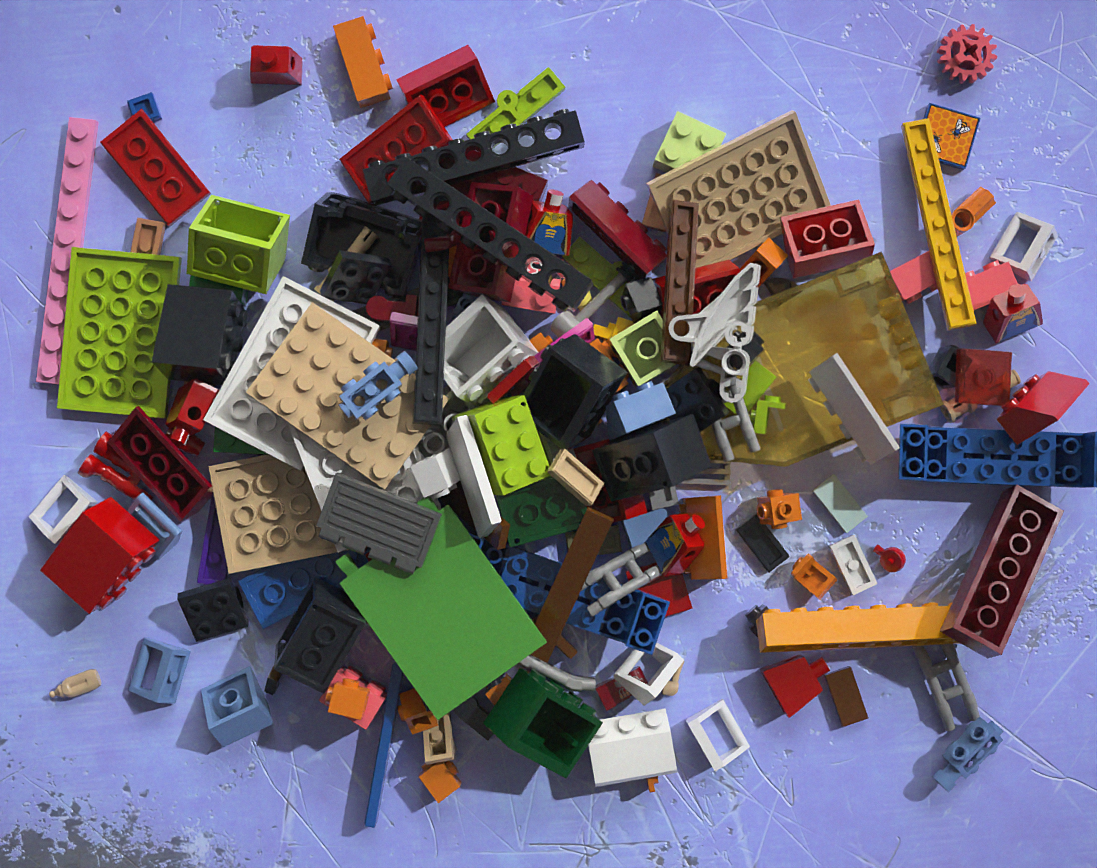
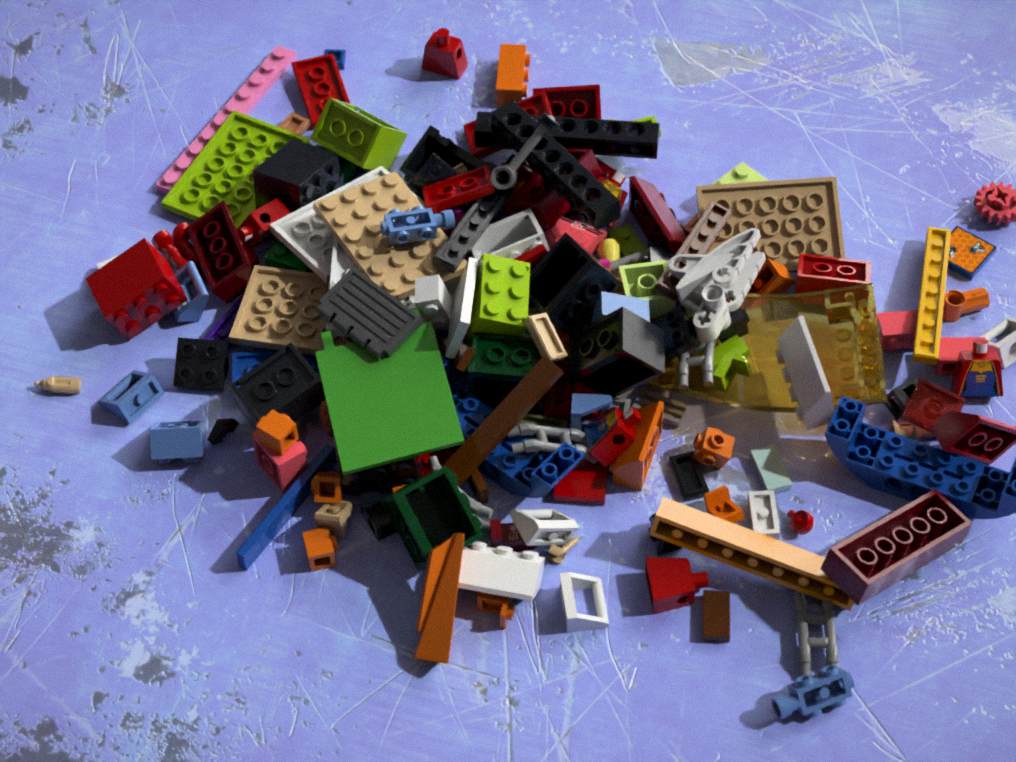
camera: 30 degrees right, 35 degrees down
none -> orange wedge [414,533,465,664]
none -> red tile [422,165,495,214]
none -> light grey piece [490,112,559,190]

